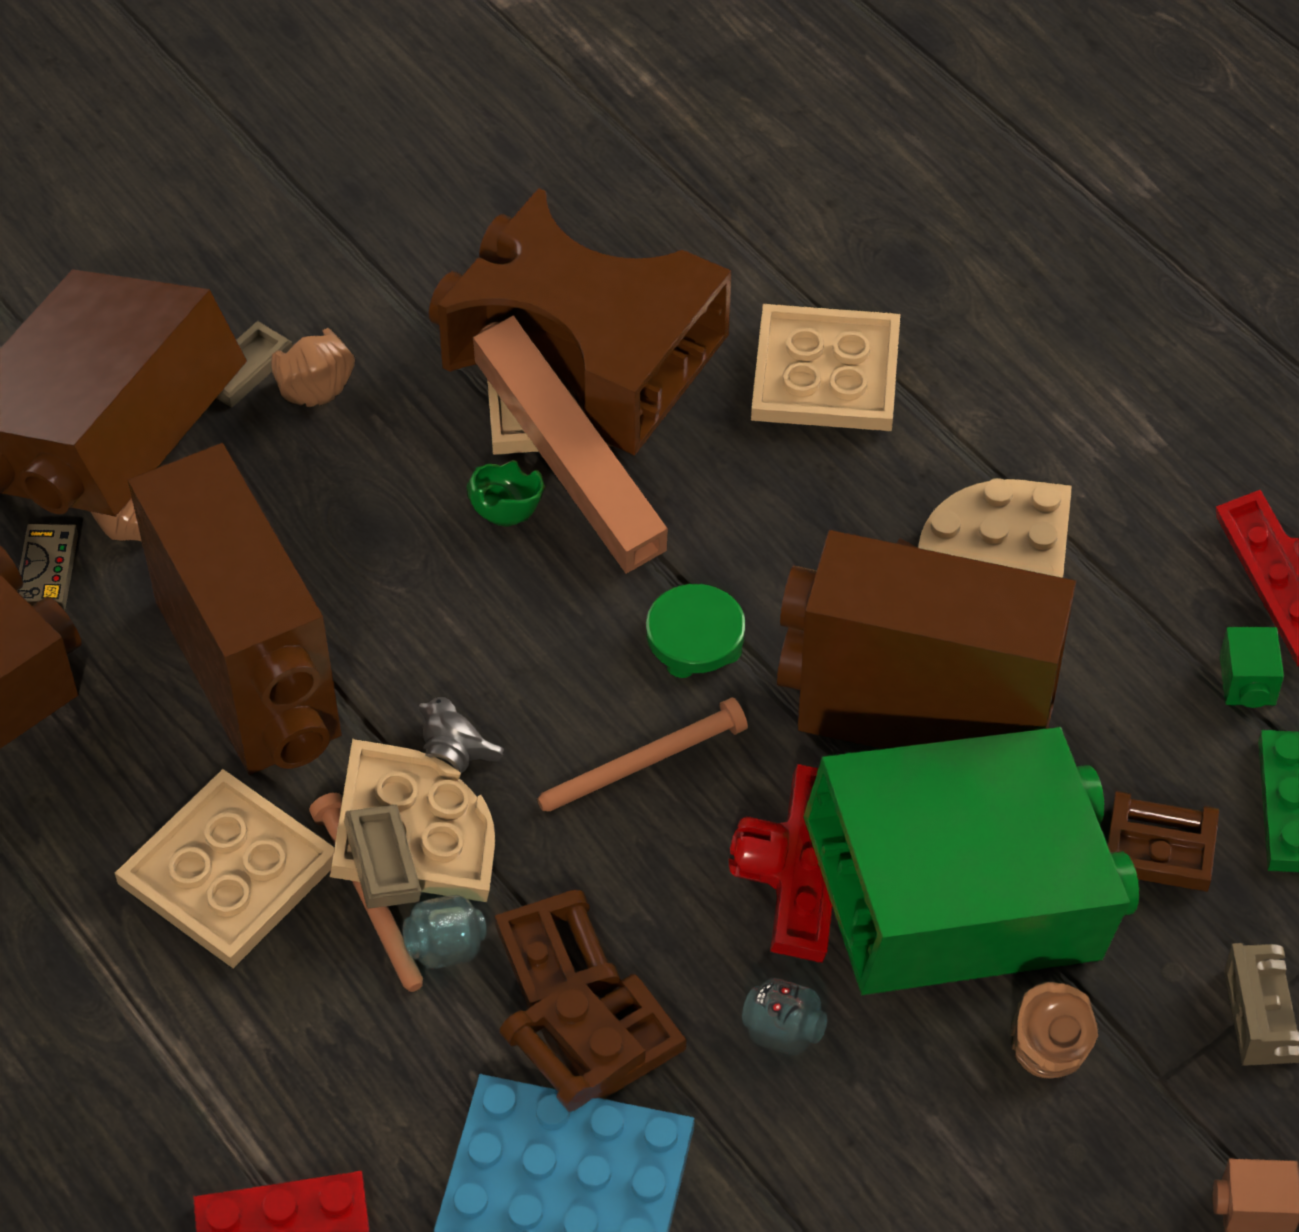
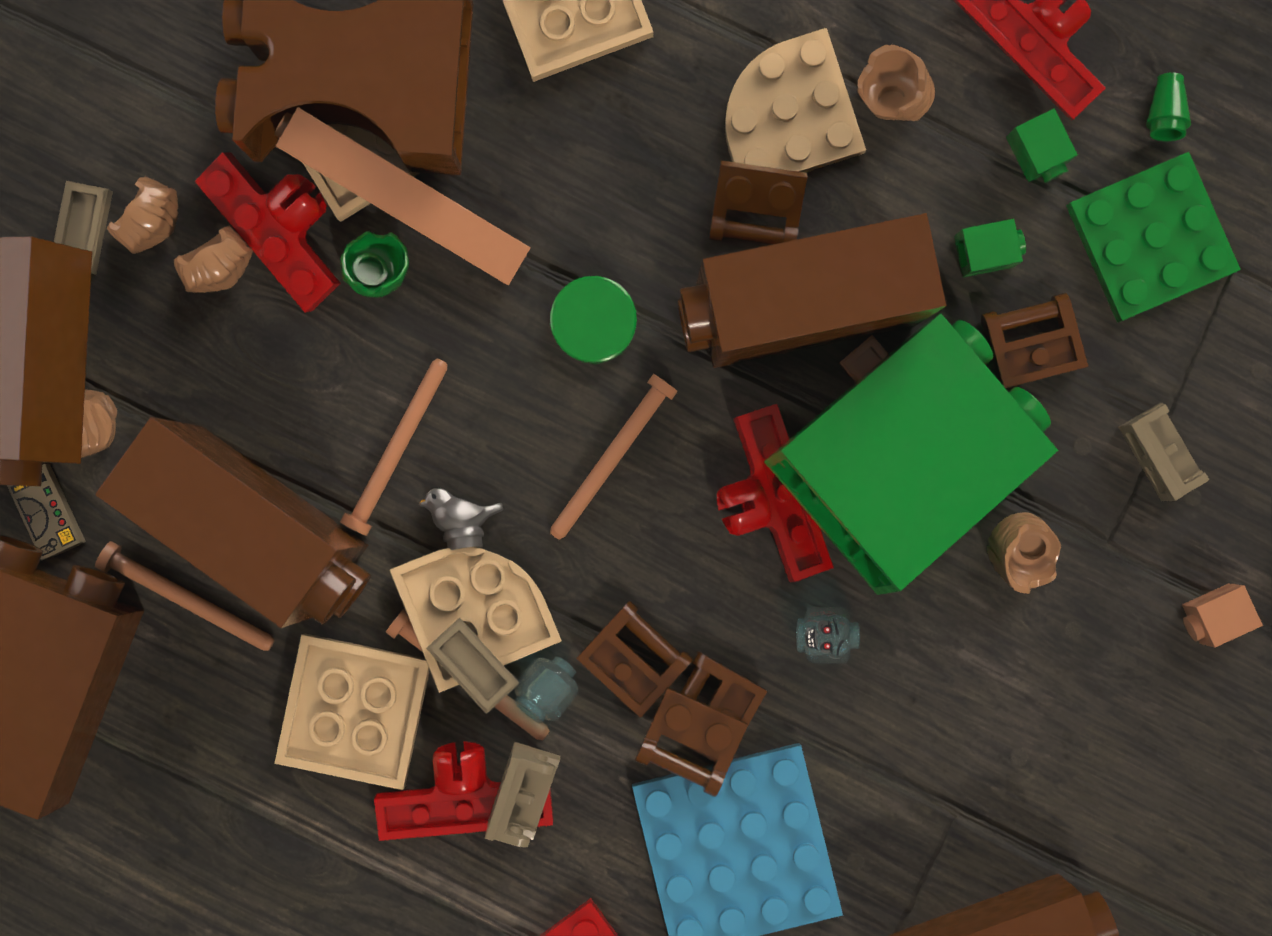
camera: 25 degrees left, 35 degrees up
none -> nougat bar [95,541,275,651]
none -> medium nougat hair [174,226,253,293]
none -> red plate [195,152,341,313]
none -> nougat bar [340,358,447,536]
none -> red plate [374,741,554,841]
none -> dark tan hinge [485,742,560,847]
none -> medium nougat hair [858,44,935,121]
none -> green brick [954,219,1026,278]

